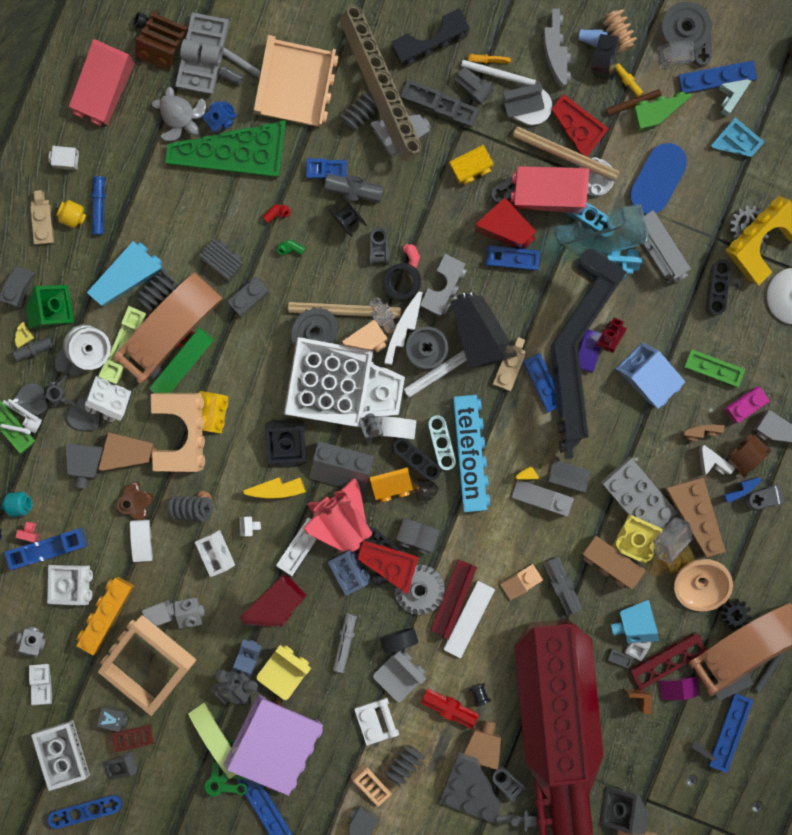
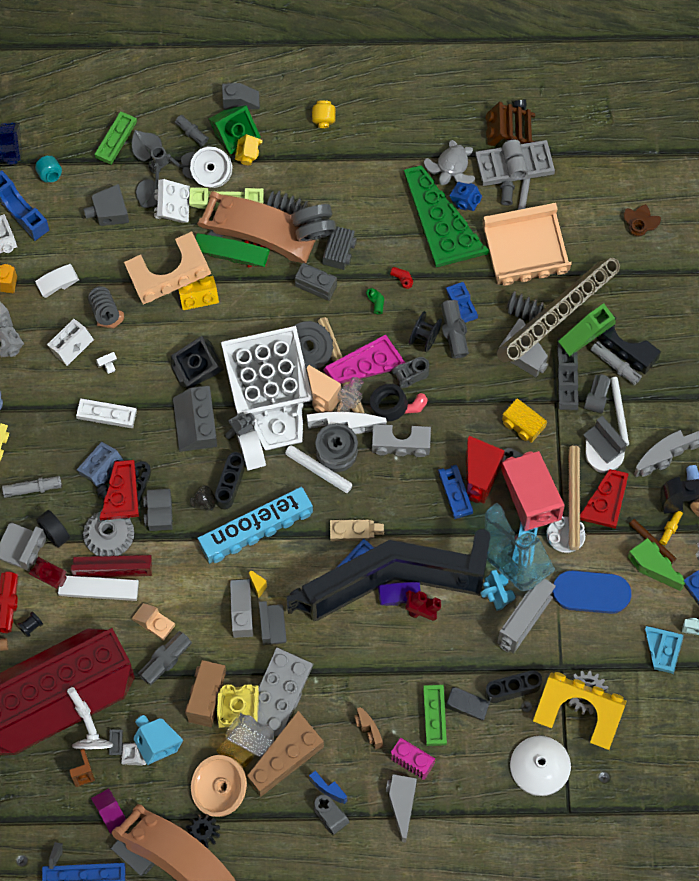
camera: 70 degrees right, 20 degrees down
white plant [0,399,42,435] -> none
light yellow tile [15,322,35,349] -> none
coral tile [15,522,40,542] -> none
tan hinge [30,190,54,245] -> none
white brick [49,146,79,170] -> none
coral slope [69,39,135,126] -> none
medium azure slope [87,241,164,307] -> none
blue pin [91,176,106,235] -> none
medium nougat slope [99,432,157,471] -> none
reddish brown plate [116,482,154,520] -> none
dark red windscreen [238,573,307,628] -> none
yellow slope [243,477,306,498] -> none
coral brick [303,478,372,552] -> none
light orange slope [370,468,413,502] -> none
light aqua beam [428,416,455,470] -> none
black slope [451,293,517,368] -> none
light orange piece [467,54,511,64] -> none
light blue slope [615,342,685,409] -> none
dark red fence [629,632,706,690] -> none
white slope [699,445,735,475] -> none
reddish brown brick [727,434,772,478] -> none
none -> dark red hips [29,557,67,589]
none -> white dish [67,687,113,749]
none -> yellow brick [235,134,262,166]
none -> dark grey wheel [291,204,337,242]
none -> dark pink wing [324,335,405,384]
none -> black slope [446,687,490,721]
none -> bright green slope [558,303,616,357]
none -> light grey pin [591,341,642,385]

